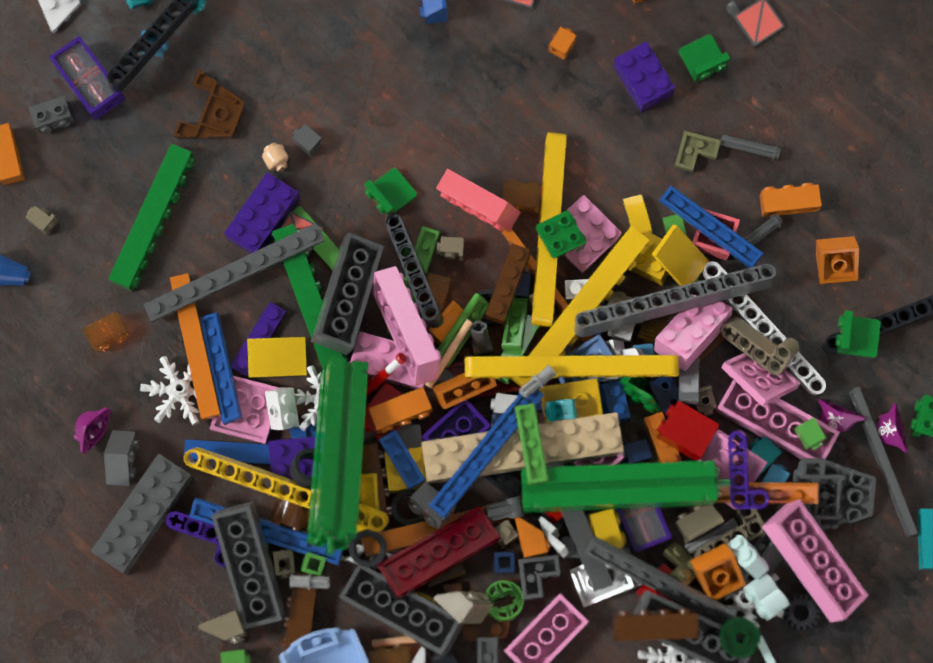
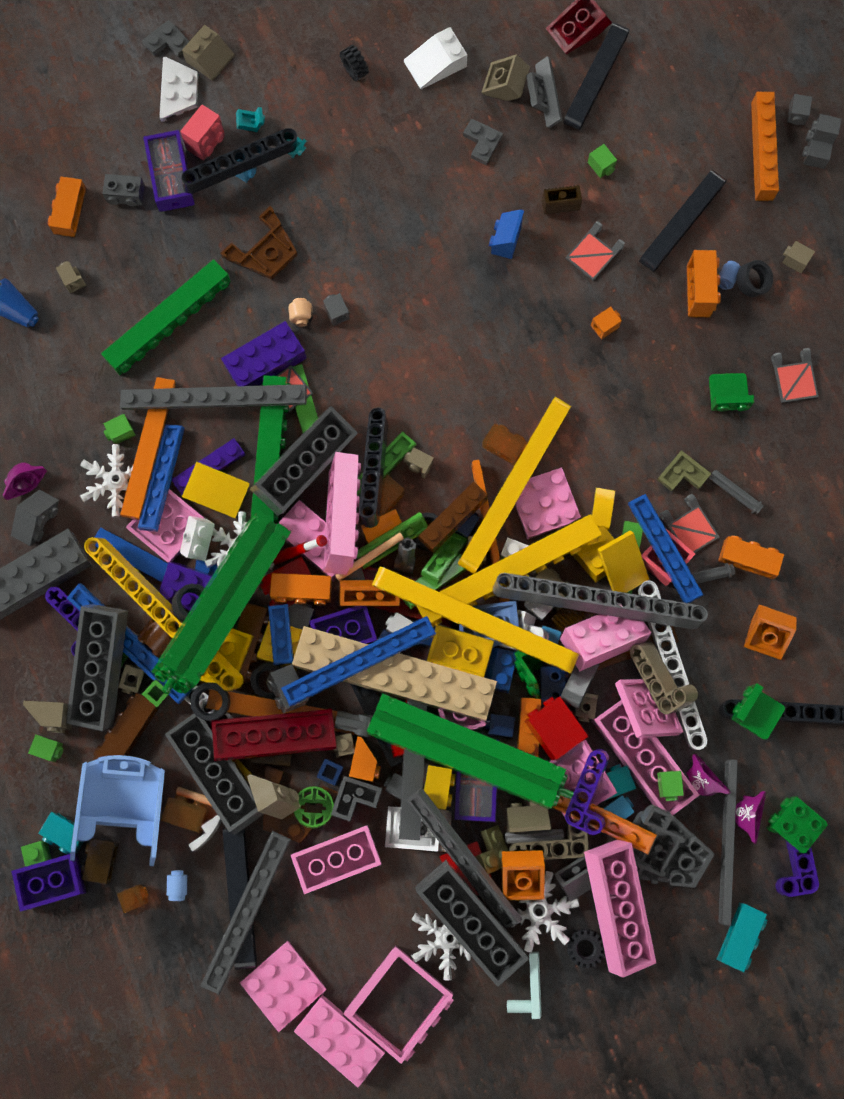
camera: 20 degrees right, 0 degrees up
clear orange brick [82,311,130,352] -> none
light grey axle [290,574,330,590] -> none
green bracket [364,168,417,217] -> none
coral brick [436,169,521,232] -> none
bright green tile [515,404,549,485] -> none
light grey axle [520,365,556,398] -> none
green bracket [536,210,587,259] -> none
white slope [539,517,569,558] -> none
teal bracket [544,398,577,422] -> none
dark purple brick [613,41,675,112] -> none
reddish brown brick [613,608,698,641] -> none
dark green plate [719,617,761,658] -> none
light aqua brick [728,535,769,579] -> none
light aqua brick [743,572,790,621] -> none
none -> bright green brick [103,414,136,444]
none -> coral brick [180,105,225,161]
none -> coral flag [659,494,719,553]

